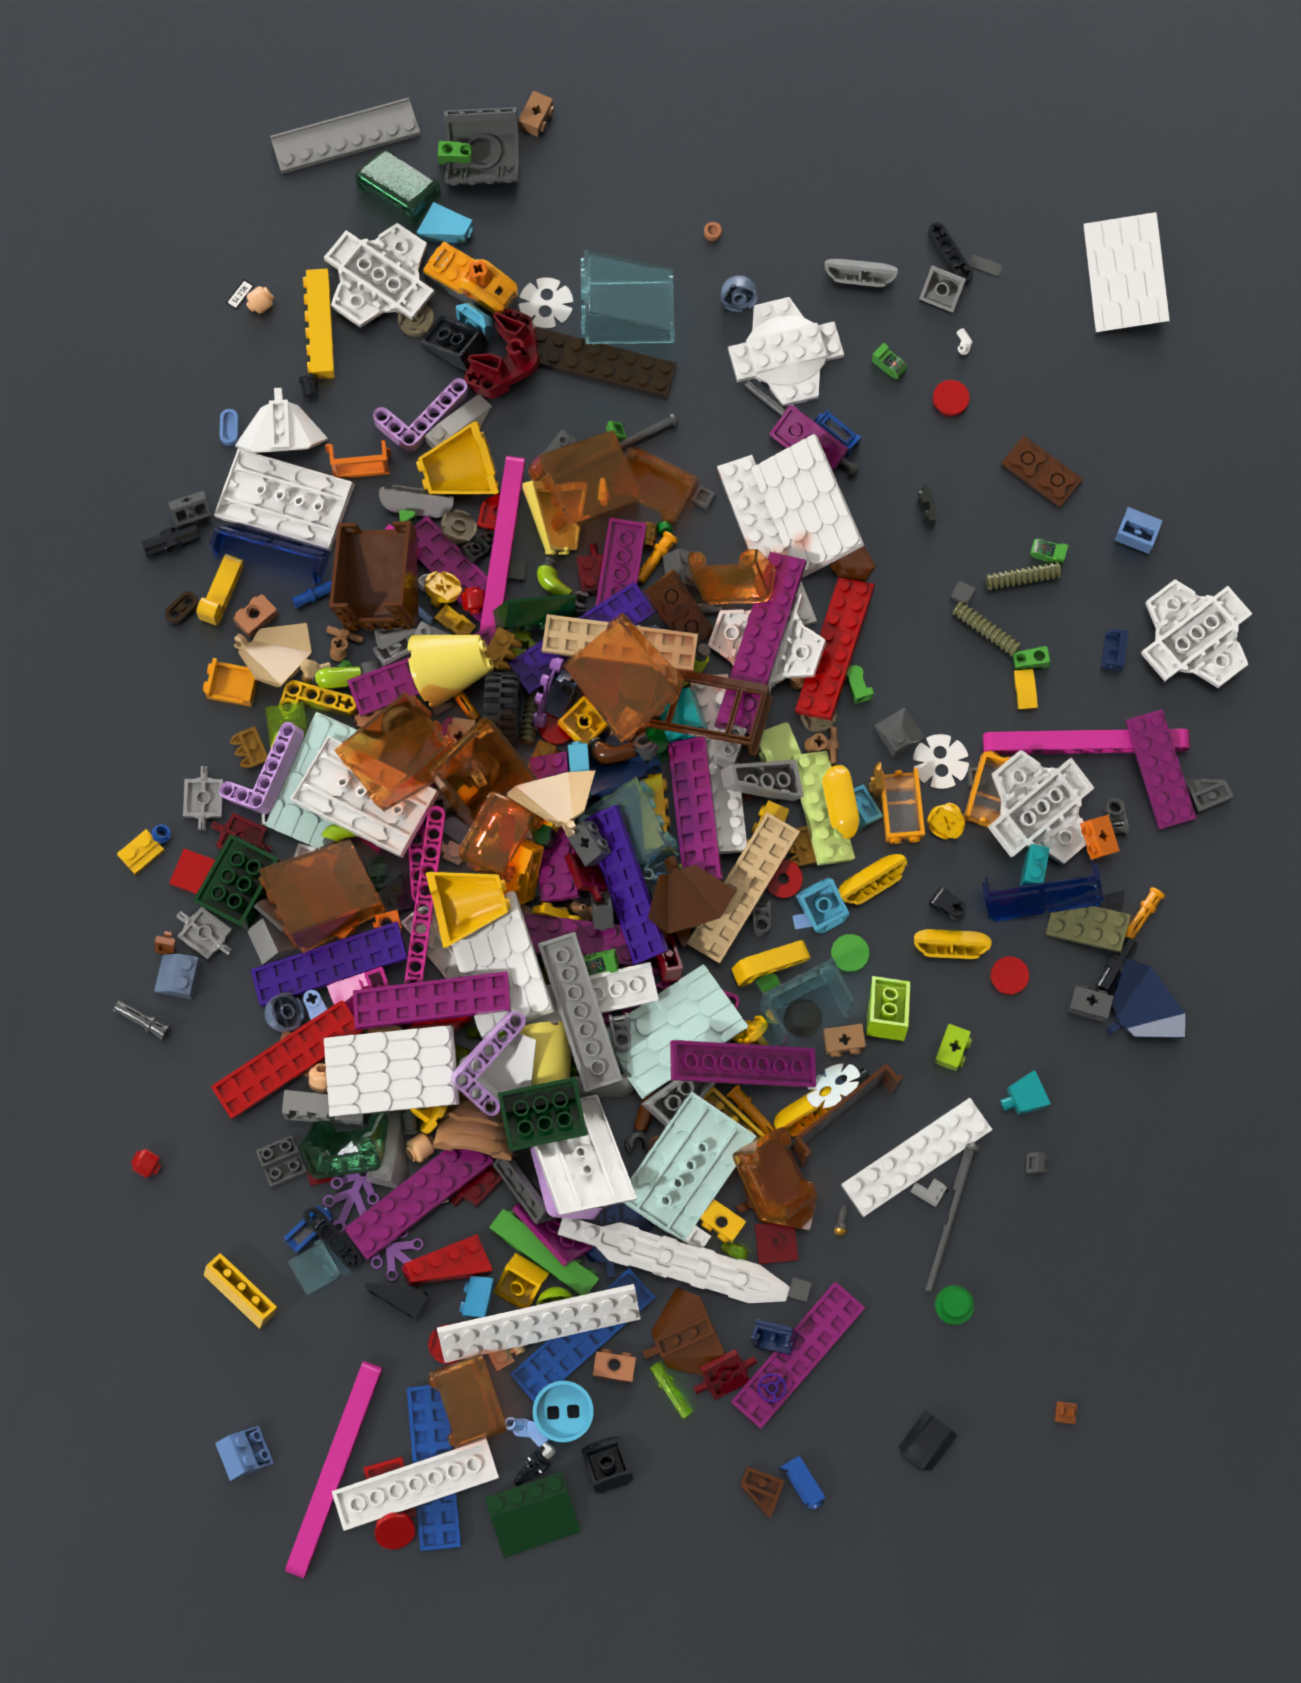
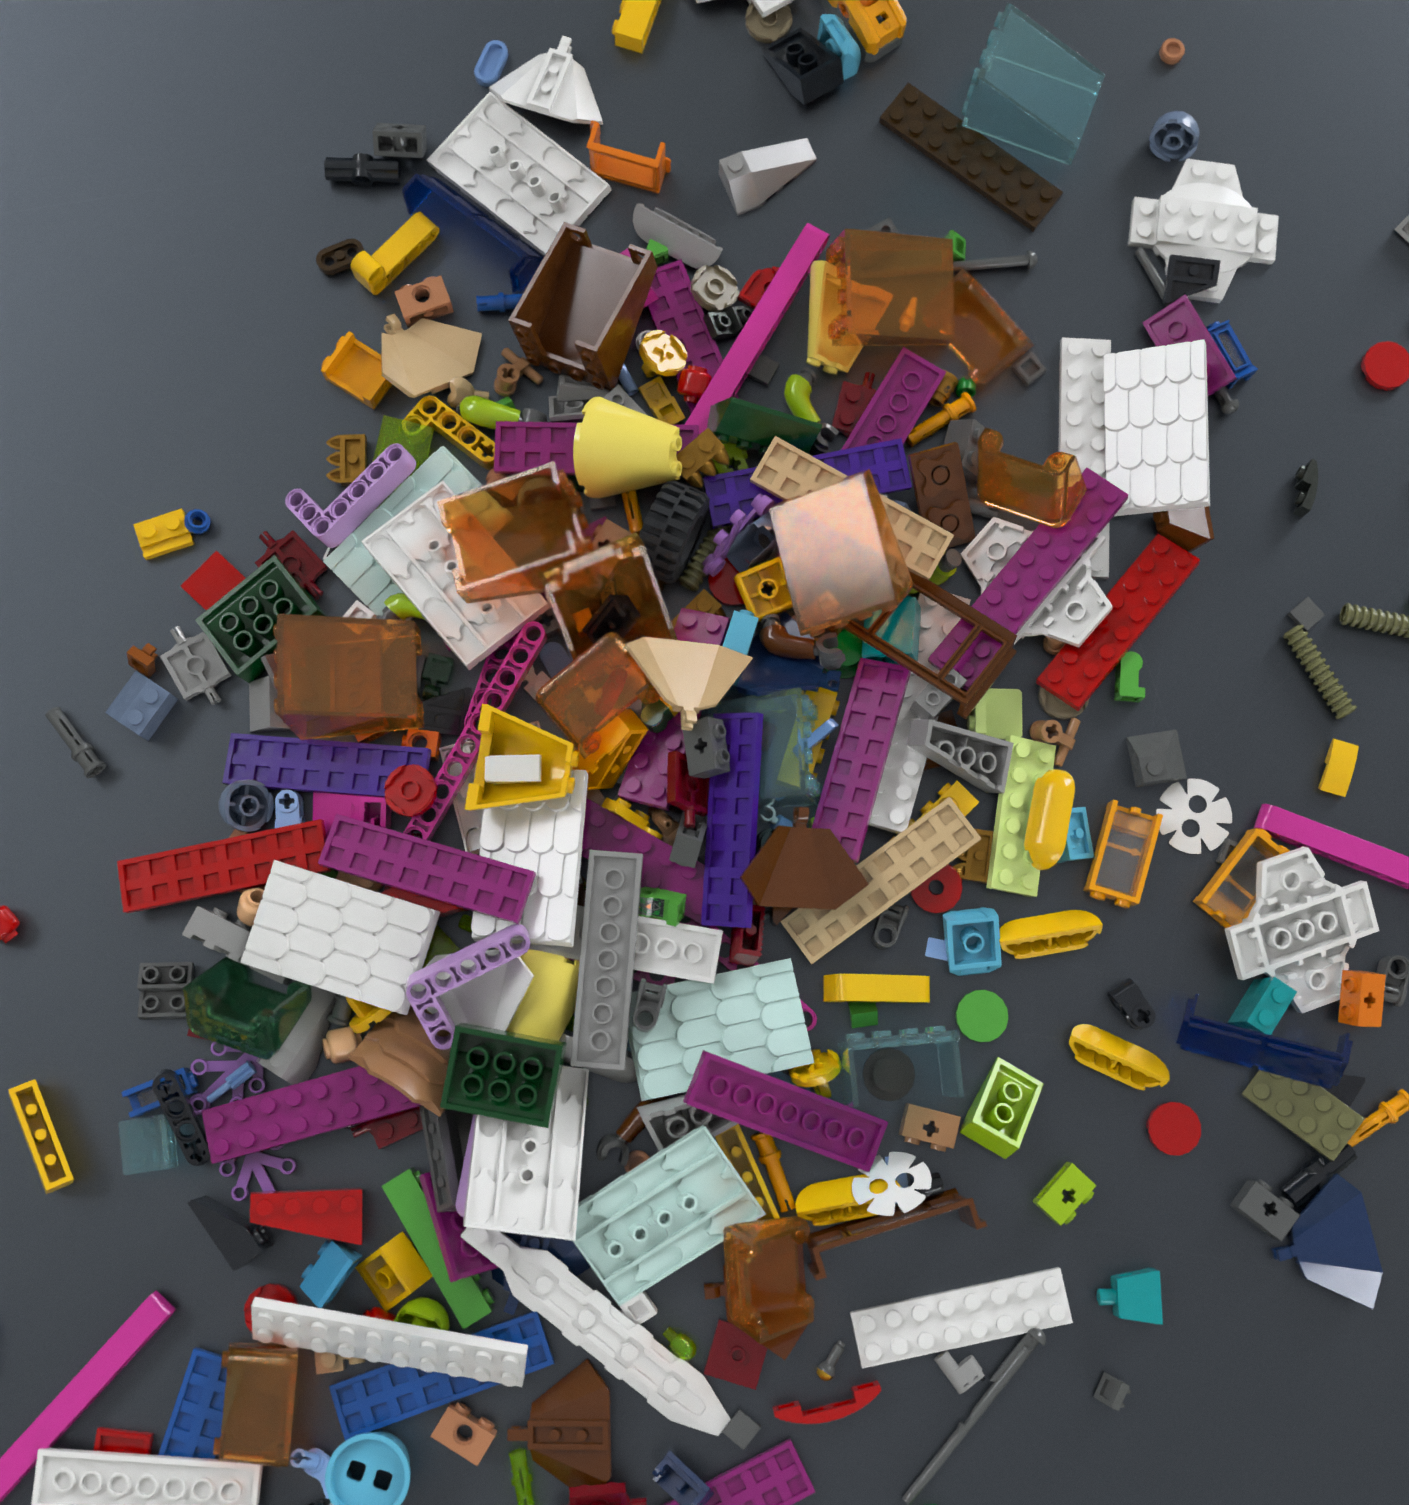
camera: 20 degrees right, 5 degrees up
light grey plate [183,766,224,831] -> none
black bush [299,374,318,398] -> none
lavender beam [373,378,468,453] -> none
yellow cone [416,421,499,494] -> none
dark red piece [464,308,540,399] -> none
white piece [519,278,573,328] -> none
yellow brick [700,1199,746,1243] -> none
light grey brick [825,259,898,287] -> none
pearl gold plate [868,761,884,799] -> none
bright green leg [871,342,908,379] -> none
yellow tile [927,803,966,839] -> none
bright green leg [1013,646,1050,670] -> none
none -> medium blue axle [207,1060,257,1103]
none -> red tile [384,764,437,817]
none -> white slope [485,754,542,784]
none -> black hinge [582,594,641,651]
none -> red slope [772,1381,881,1424]
none -> medium blue tile [793,718,839,758]
none -> black wing [1162,255,1221,304]

